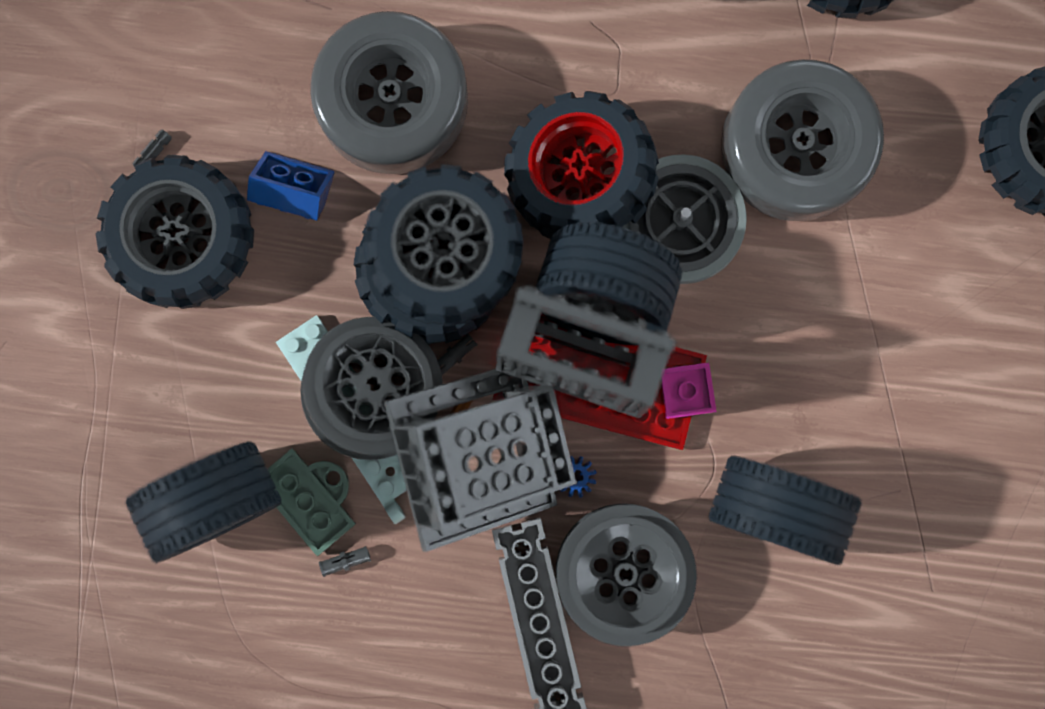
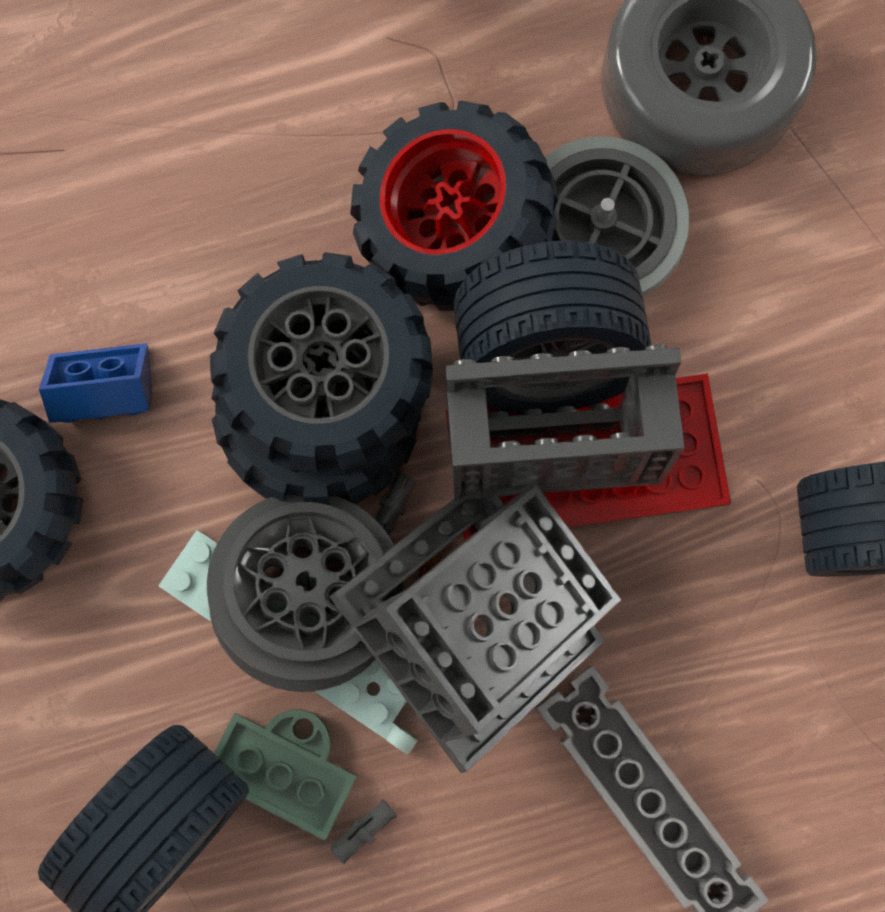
camera: 15 degrees left, 5 degrees down
dark grey wheel [310,11,468,174] -> none
dark grey wheel [556,503,697,646] -> none
blue gear [560,456,597,497] -> none
dark pink plate [661,363,717,419] -> none

